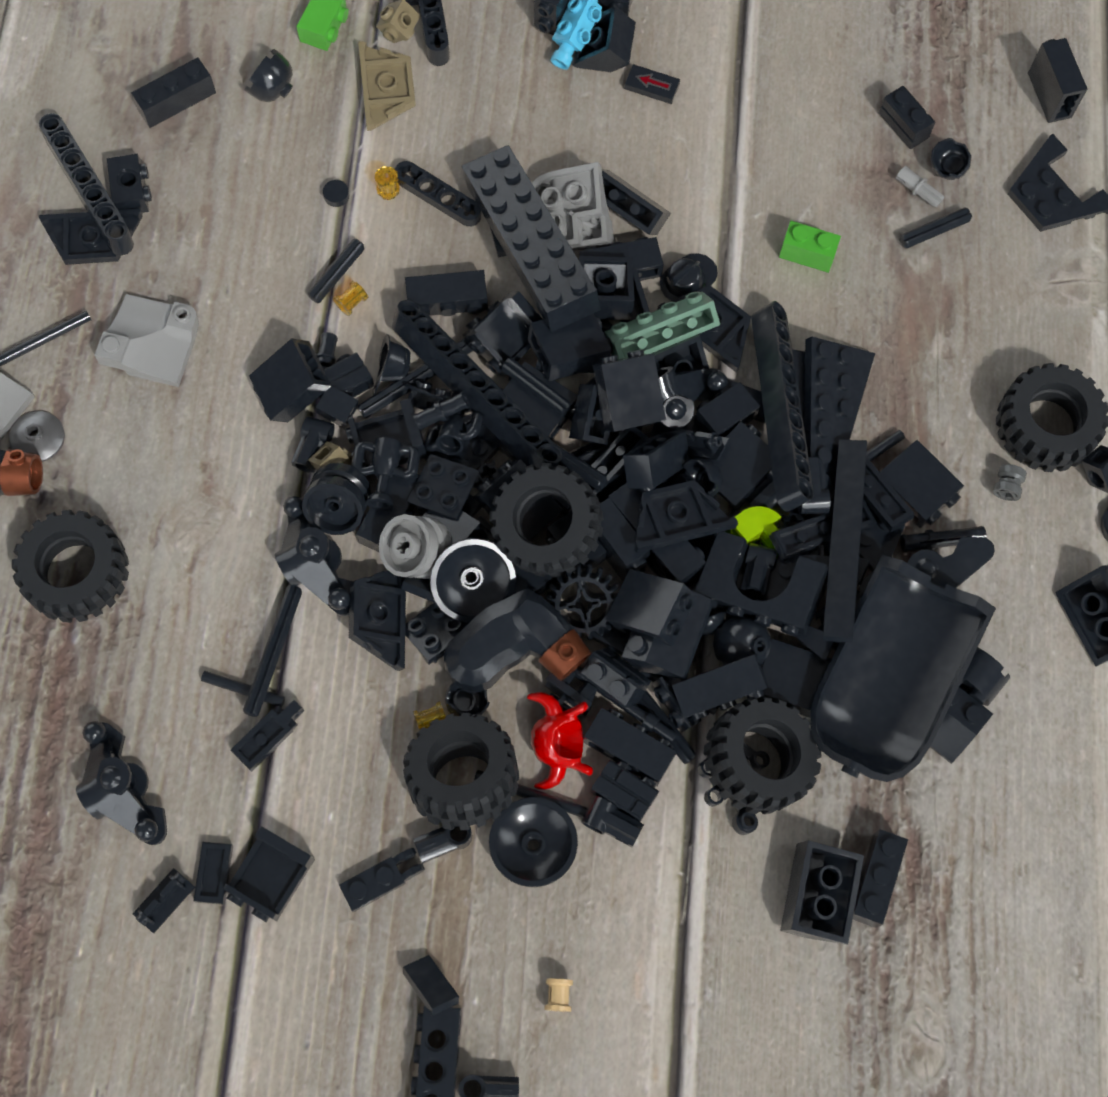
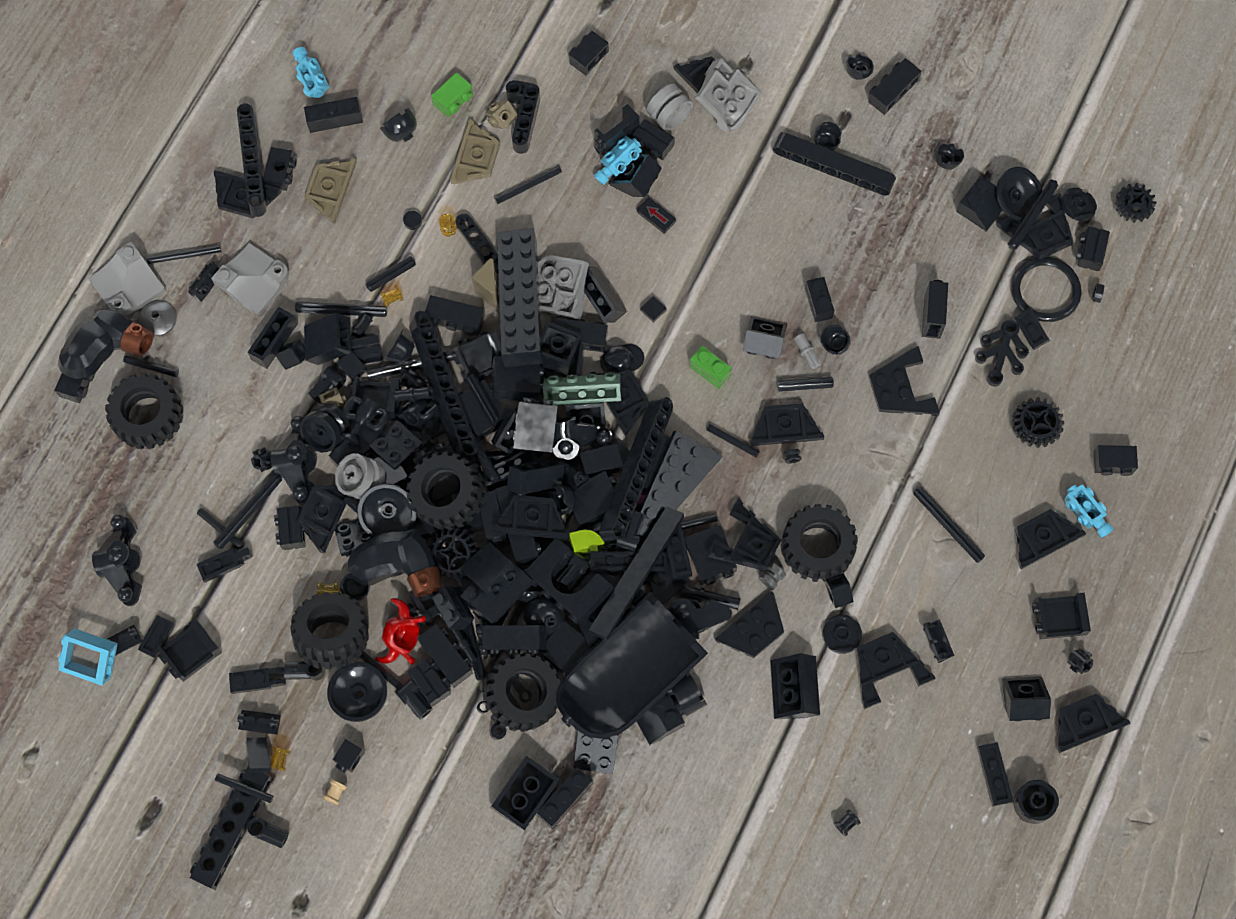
camera: 25 degrees right, 0 degrees up
none -> medium azure window [58,628,118,686]
none -> black bar [123,355,179,377]
none -> black hinge [188,262,219,302]
none -> black bar [215,773,274,803]
none -> black hinge [237,710,281,735]
none -> black brick [247,307,298,369]
none -> black gear [251,447,272,472]
none -> clear yellow bush [270,747,290,771]
none -> black brick [274,505,306,550]
none -> black panel [275,339,305,370]
none -> medium azure brick [292,47,329,98]
none -> black axle [295,302,388,317]
none -> dark tan wing [304,158,357,223]
none -> black brick [332,739,365,773]
none -> dark tan slope [472,259,498,308]
none -> black bar [494,166,562,205]
none -> hinge [573,731,618,774]
none -> black tile [640,296,667,323]
none -> black bar [706,424,760,458]
none -> black wing [706,499,782,571]
none -> black wing [715,592,784,658]
none -> slope [742,316,787,359]
none -> black wing [751,403,825,446]
none -> black bush [783,449,802,464]

